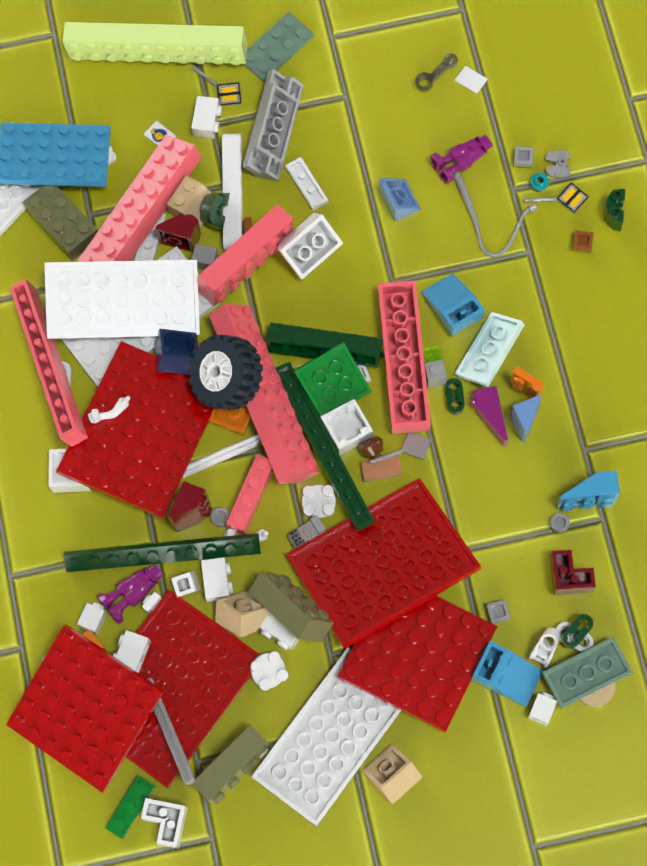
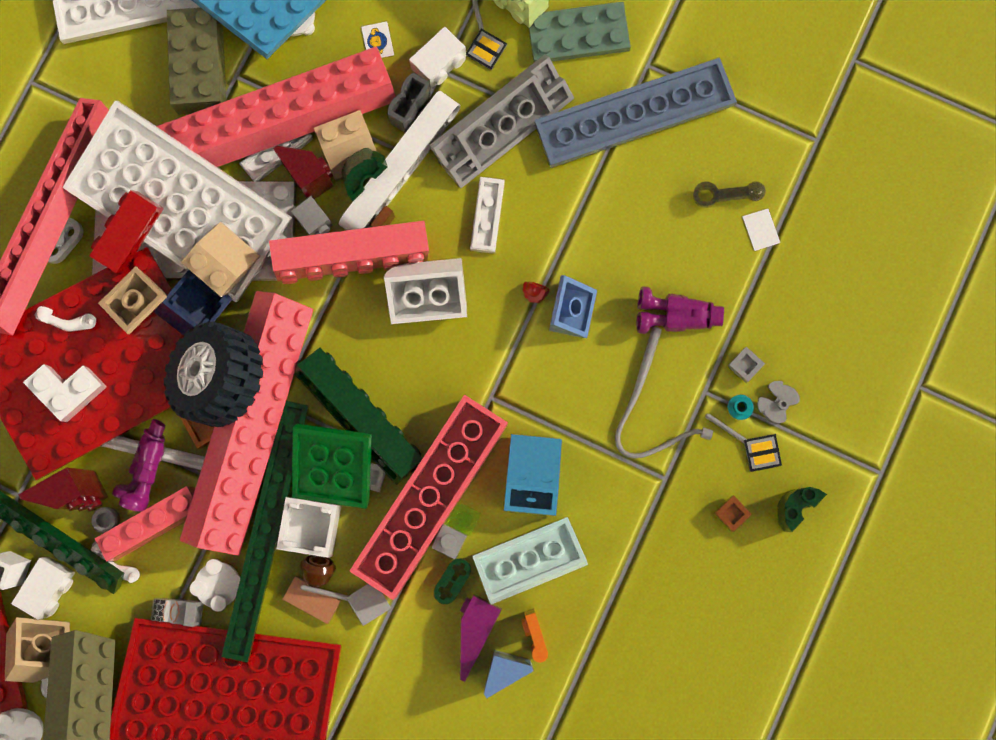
camera: 35 degrees right, 10 degrees up
none -> white brick [23,364,107,422]
none -> red brick [89,190,164,273]
none -> tan slope [98,266,167,334]
none -> magenta piece [112,419,165,511]
none -> tan slope [181,222,260,297]
none -> dark grey brick [388,73,431,133]
none -> red piece [523,281,550,304]
none -> sand blue plate [534,58,737,168]

